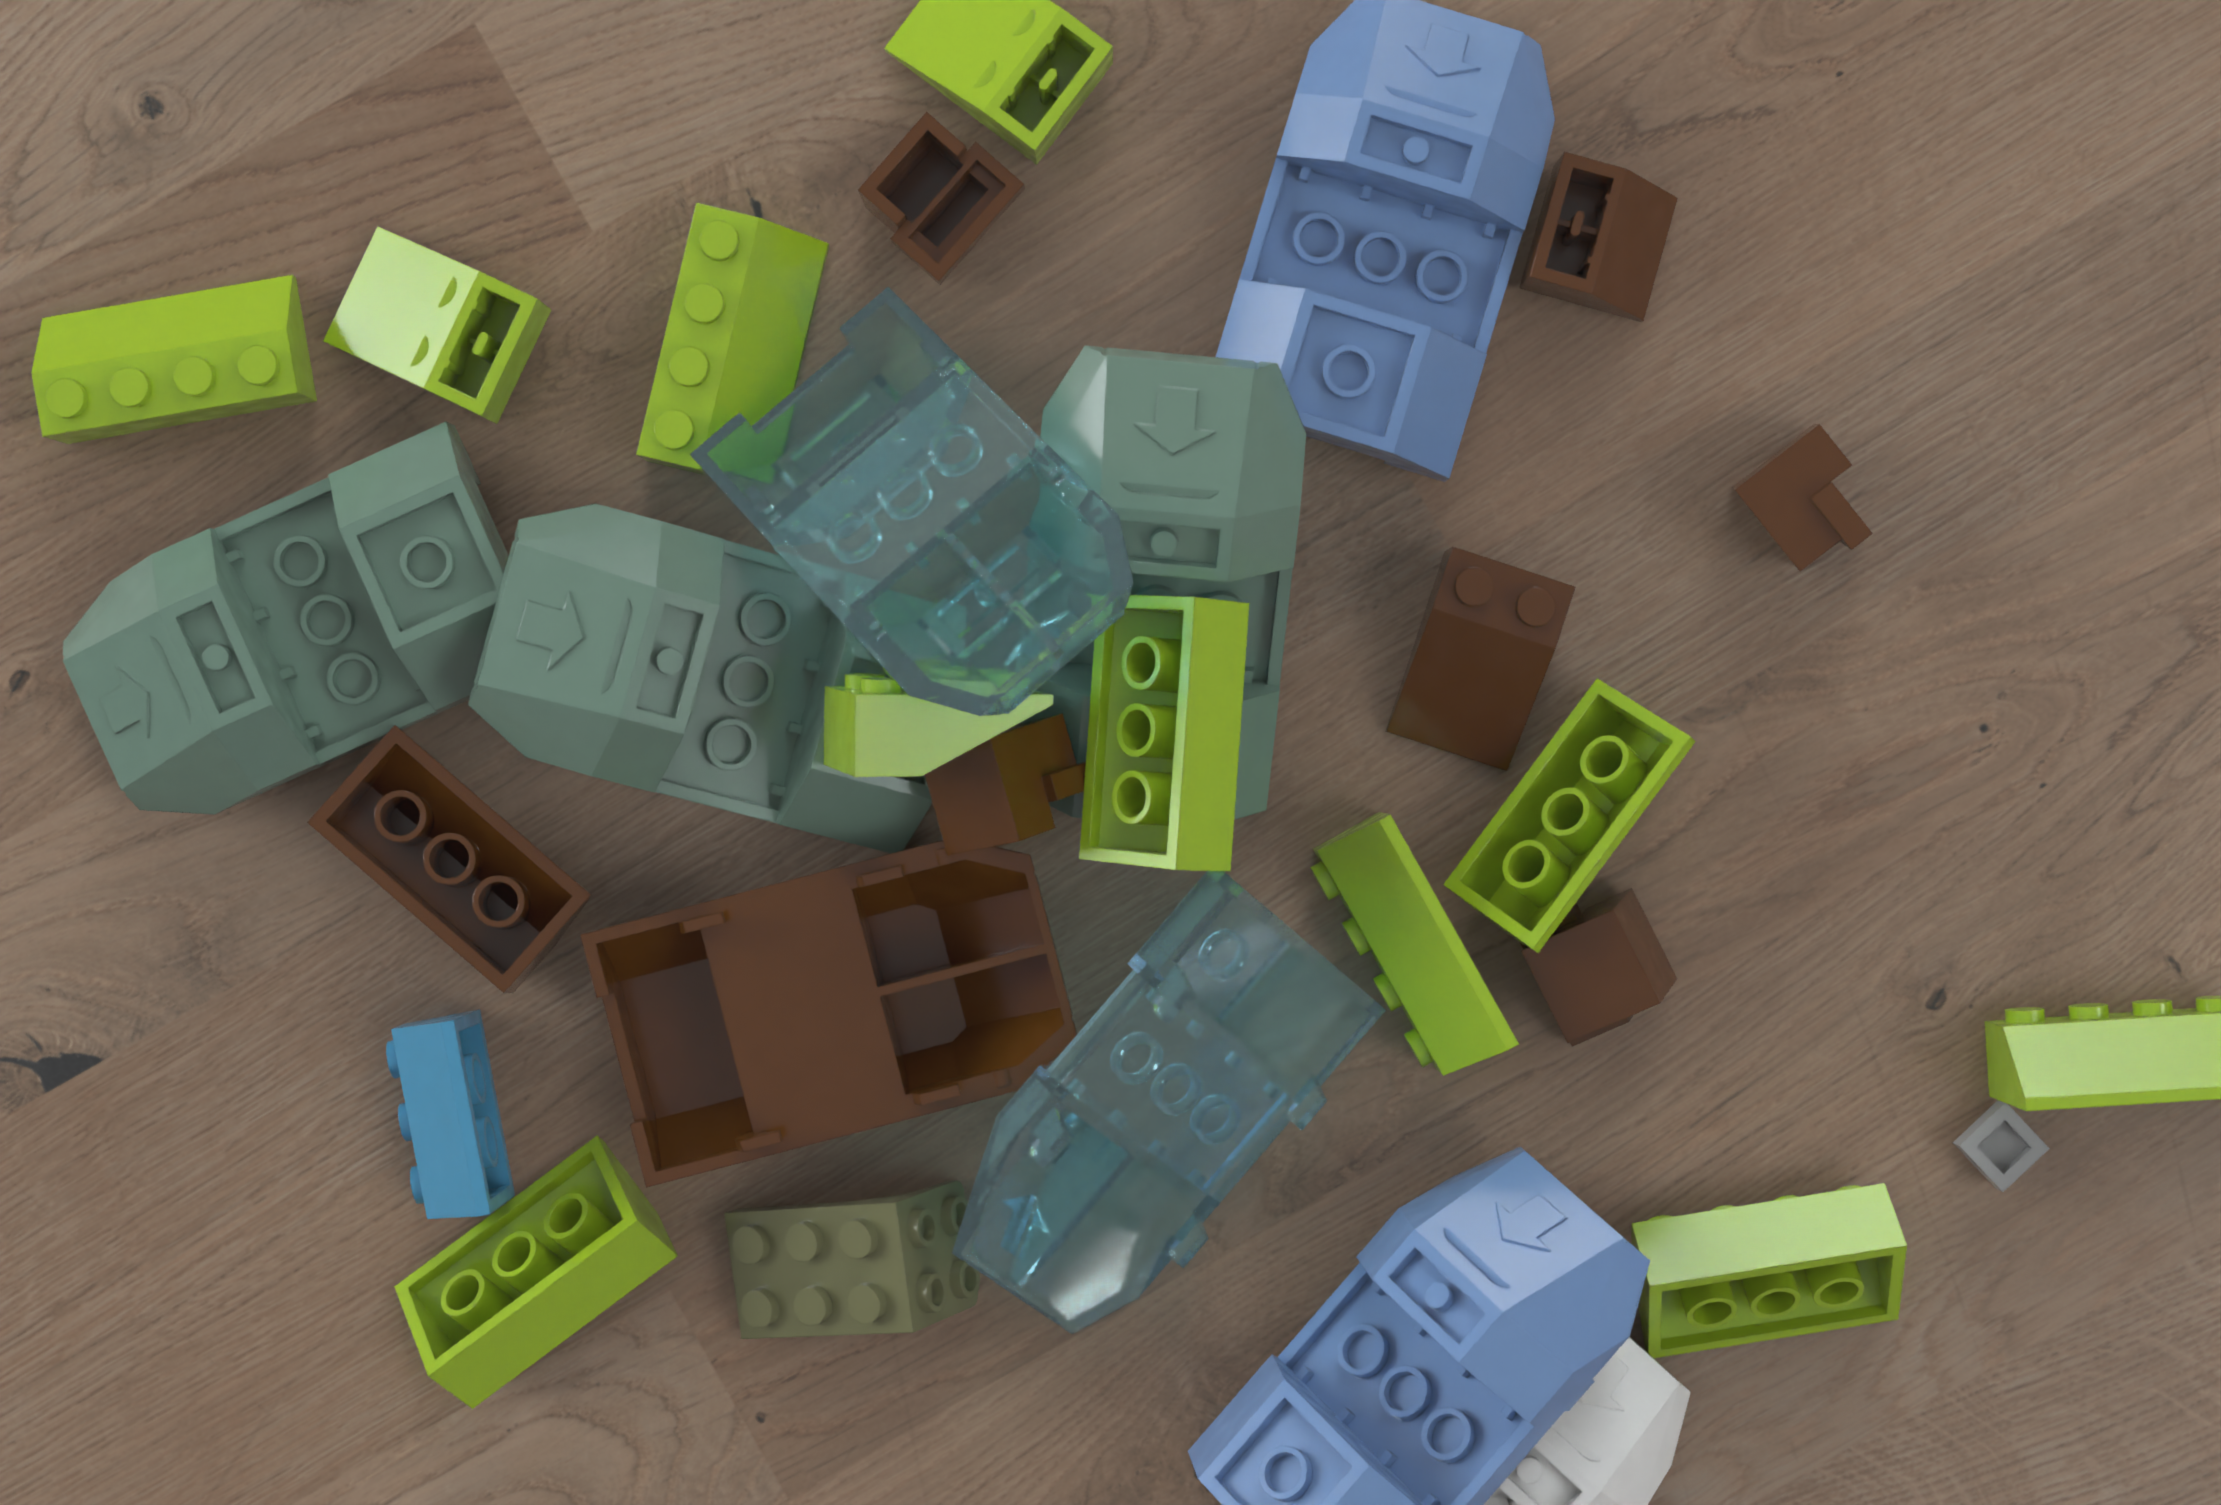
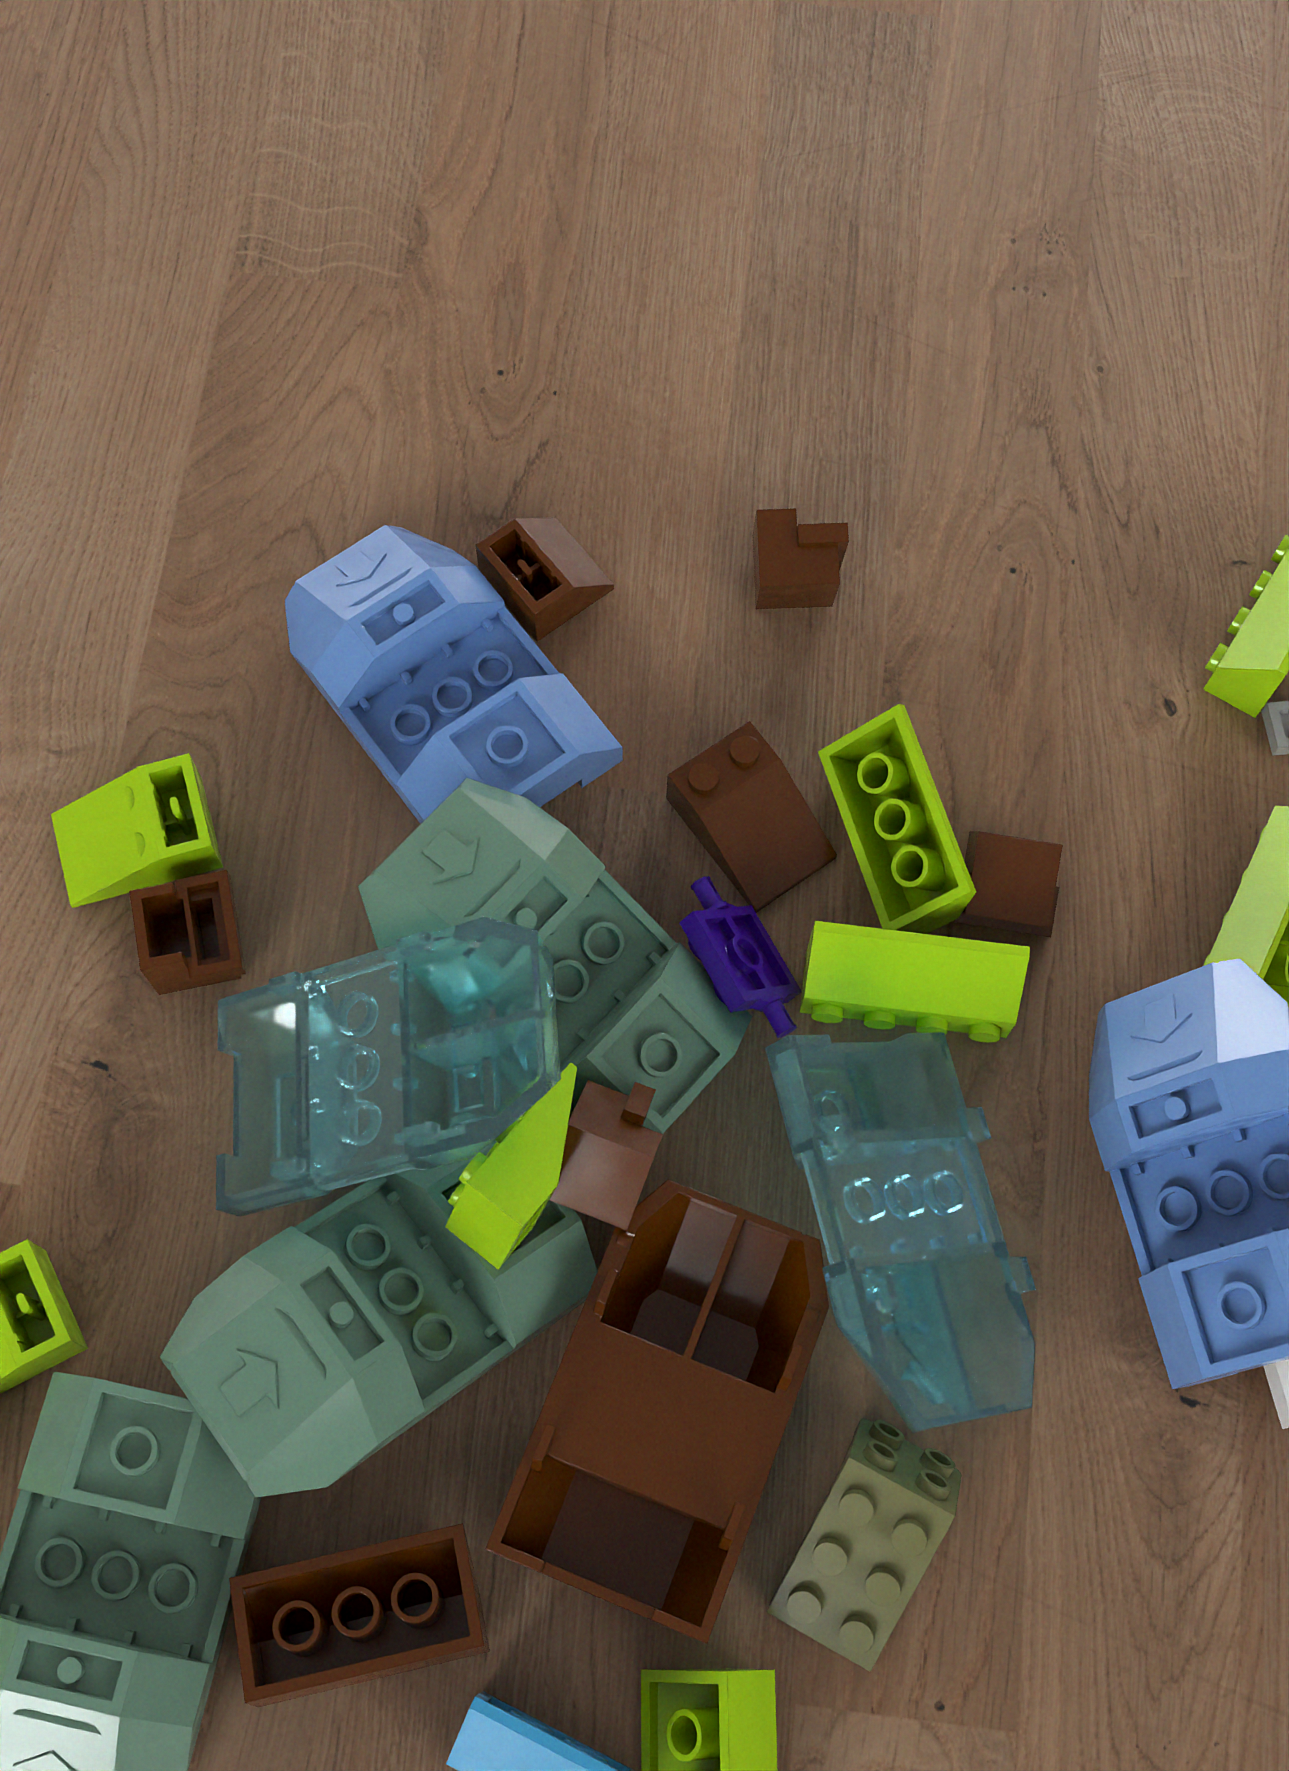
camera: 55 degrees left, 20 degrees down
lime slope [636,203,829,491] -> none
lime slope [1079,594,1250,871] -> none
none -> dark purple plate [679,876,802,1038]

